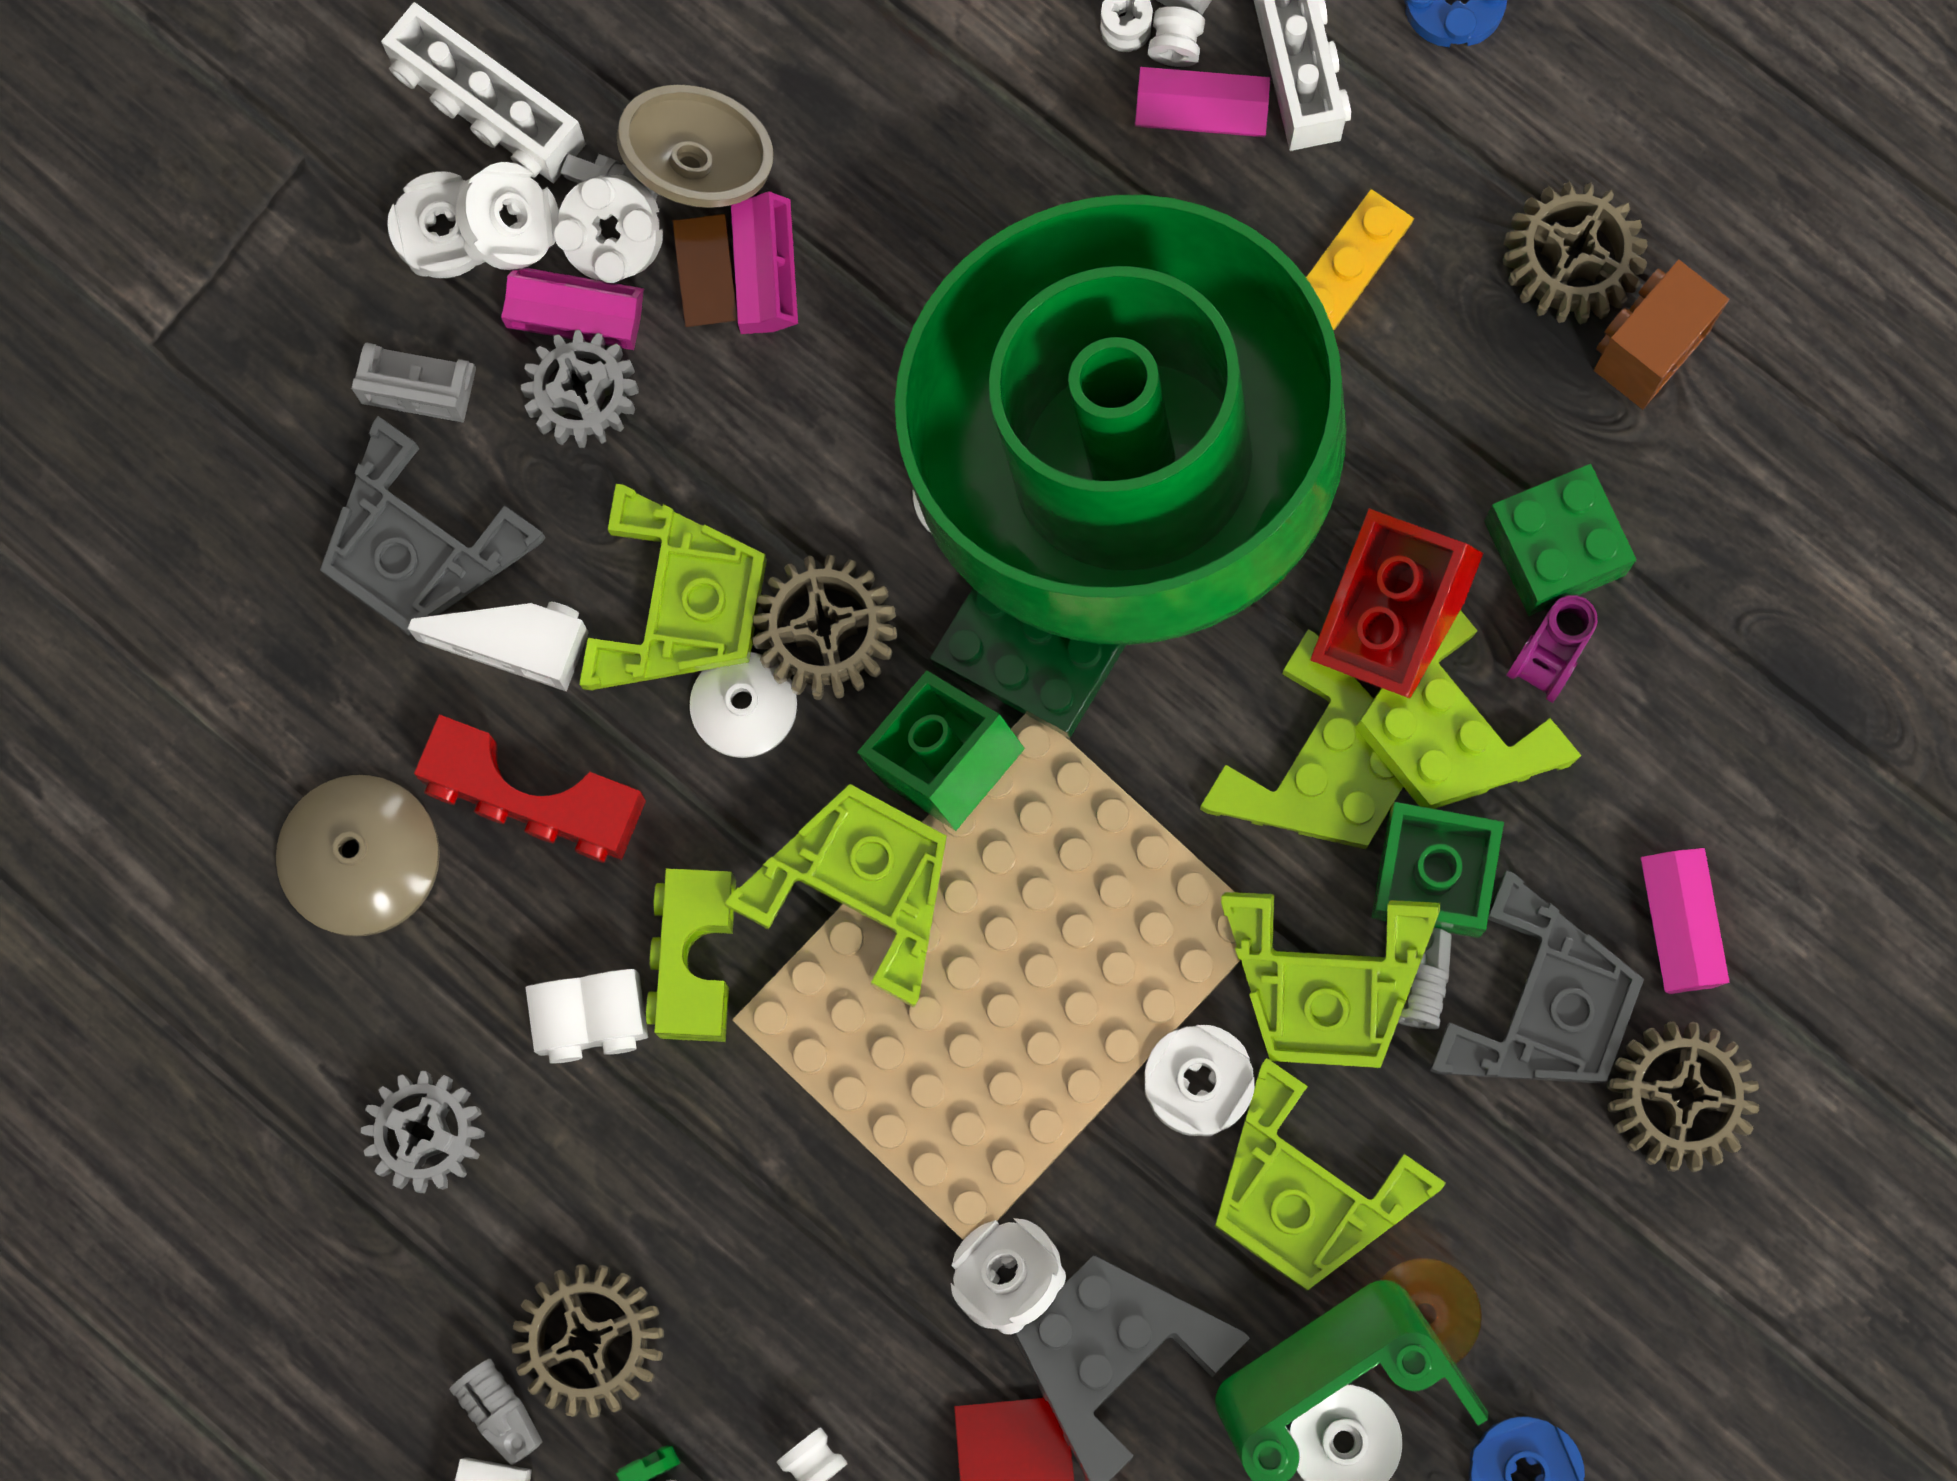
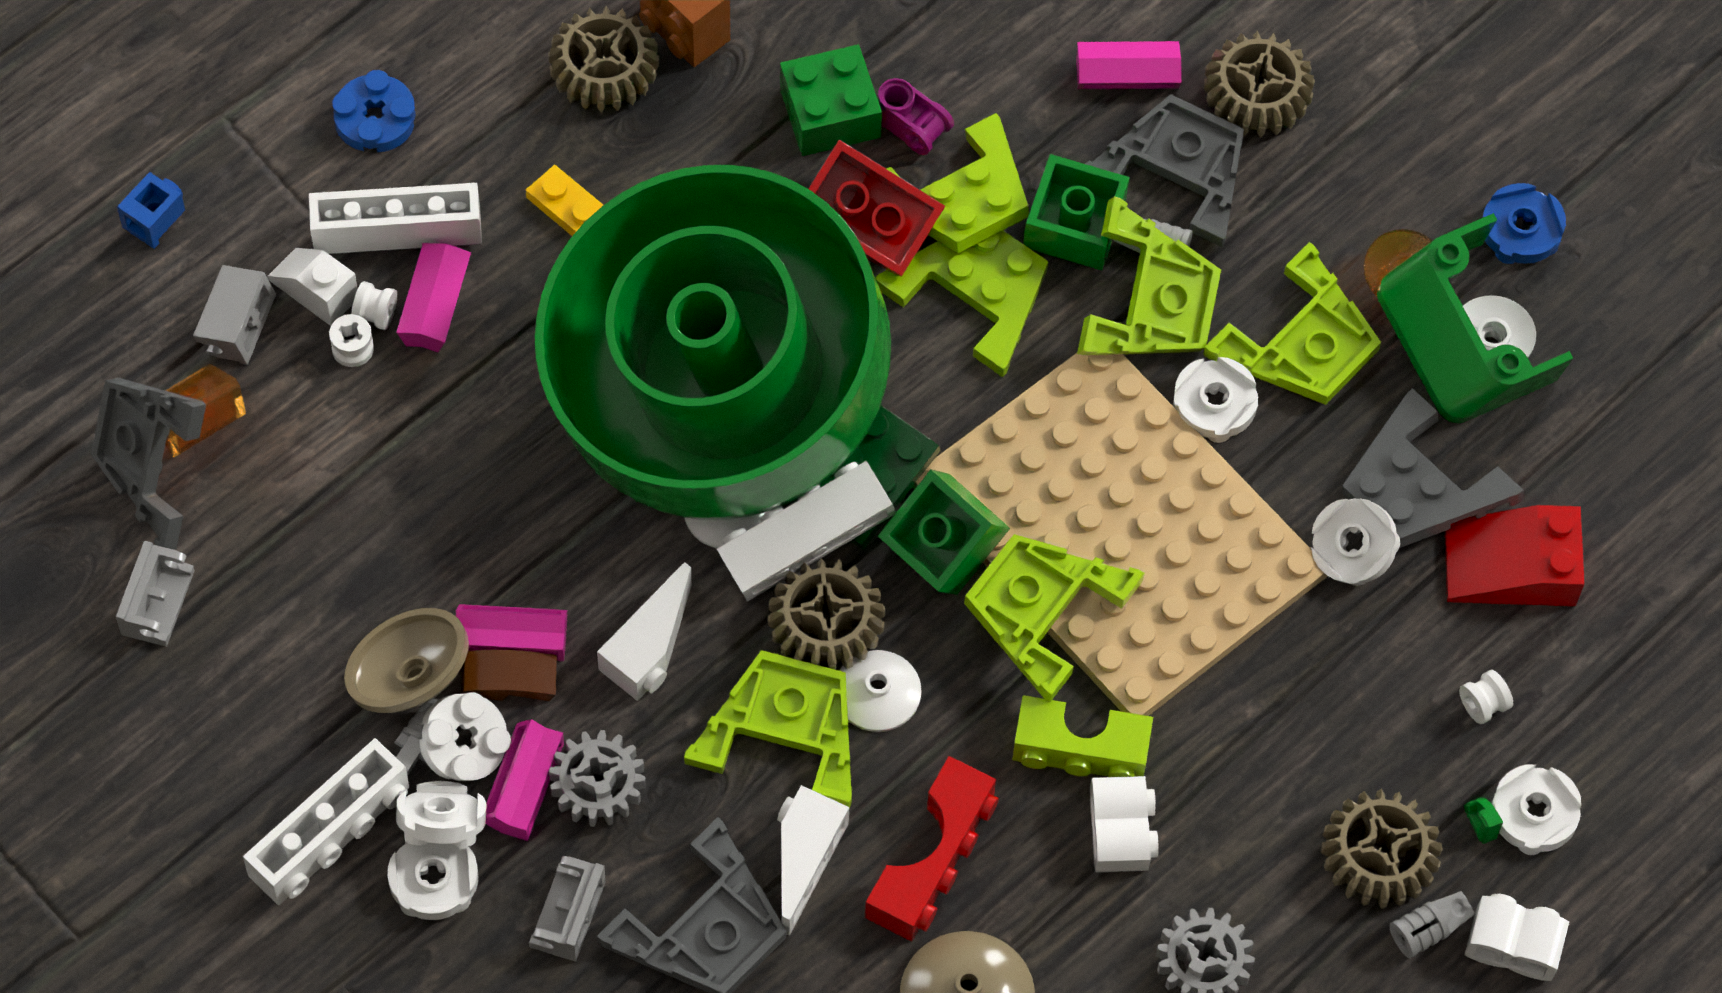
camera: 90 degrees left, 15 degrees down
none -> white slope [597,562,692,701]
none -> white brick [717,461,896,601]

